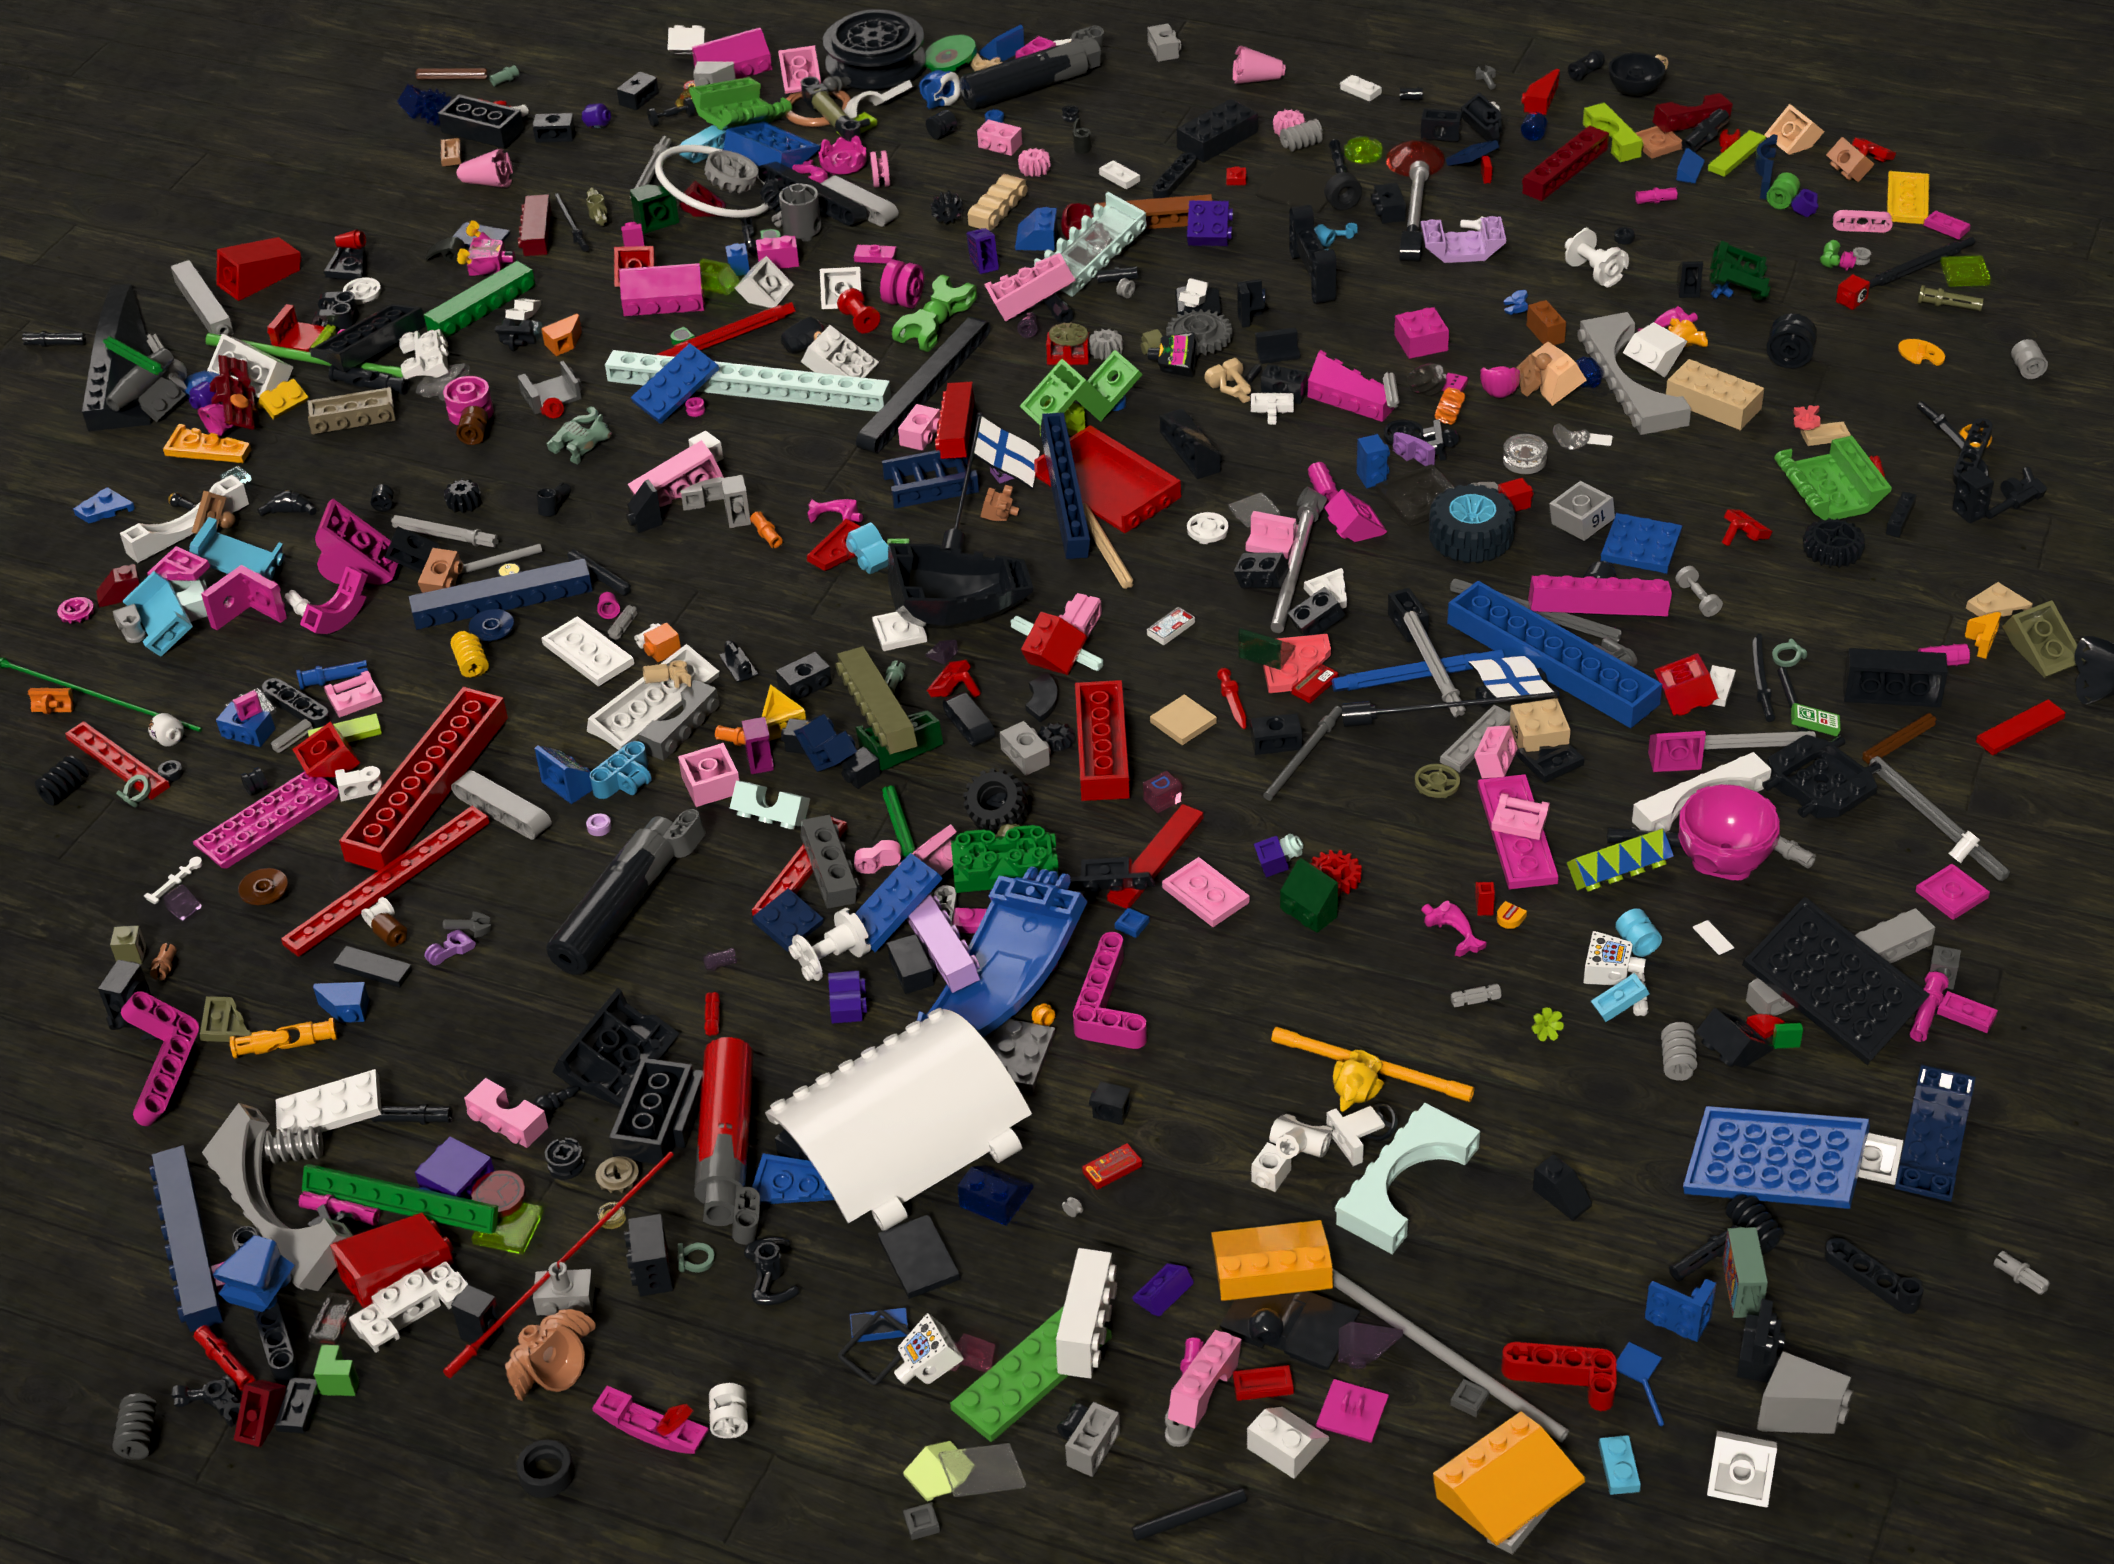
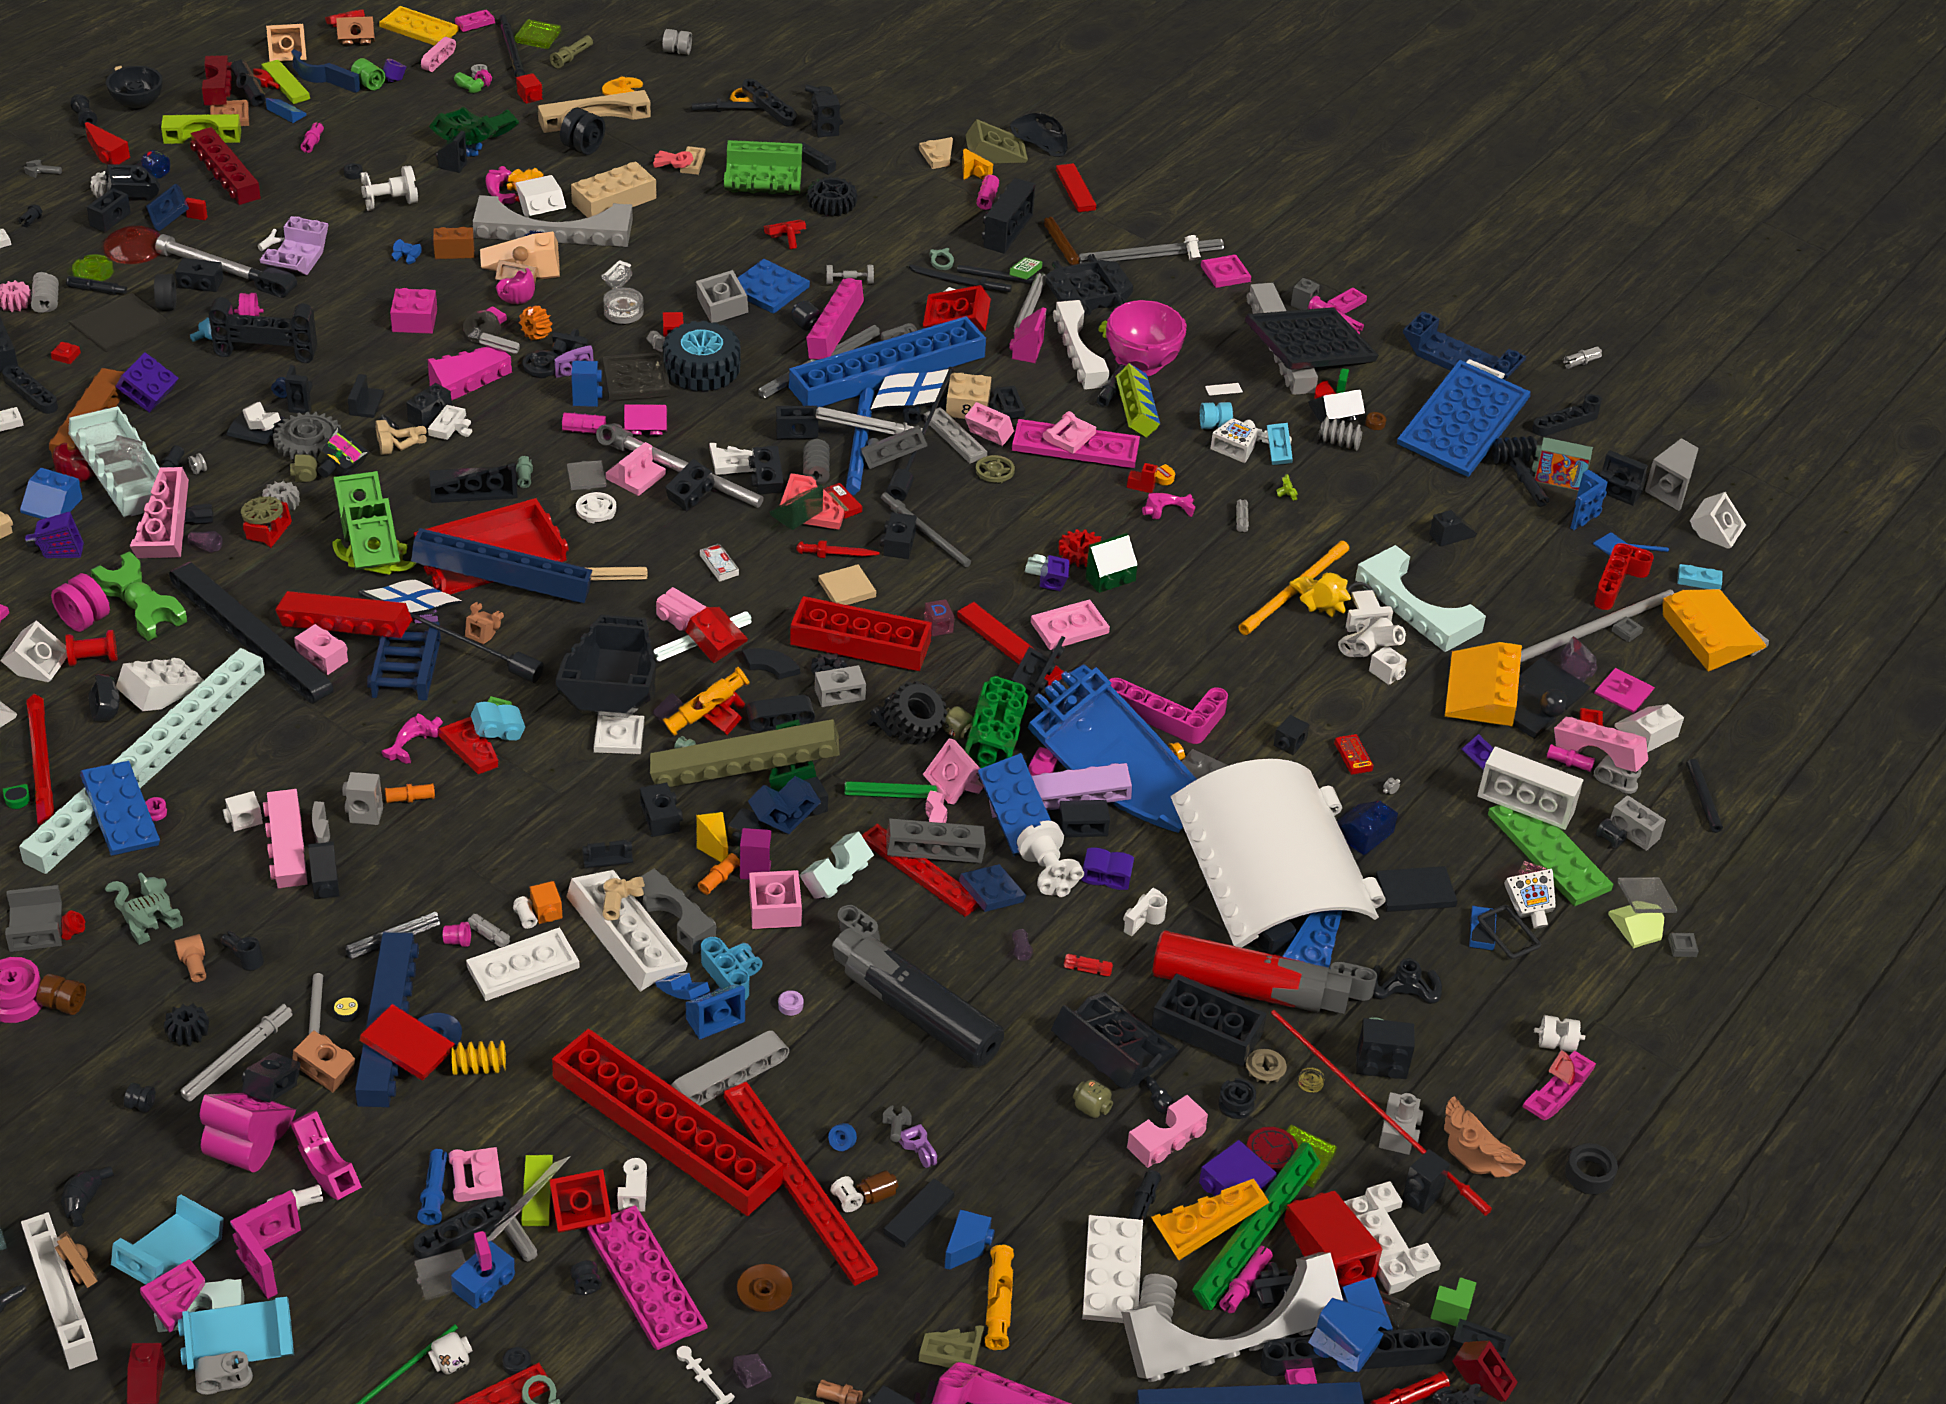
camera: 80 degrees left, 0 degrees up
none -> nougat pin [174,934,206,982]
none -> dark pink wheel [234,293,264,316]
none -> red tile [360,1004,455,1081]
none -> white sticker [486,1157,569,1241]
none -> sand green pin [516,456,533,488]
none -> tan arch [538,90,651,133]
none -> blue slope [655,973,710,1000]
none -> light orange piece [662,667,750,736]
none -> dark grey piece [803,439,830,485]
none -> blue tile [828,1123,857,1151]
none -> dark grey piece [861,425,927,469]
none -> olive head [1073,1080,1113,1118]
none -> white plate [1123,888,1167,936]
none -> light orange wing [1151,1178,1269,1260]
none -> blue slope [1342,1277,1393,1331]
none -> reddish brown tile [1365,412,1386,430]

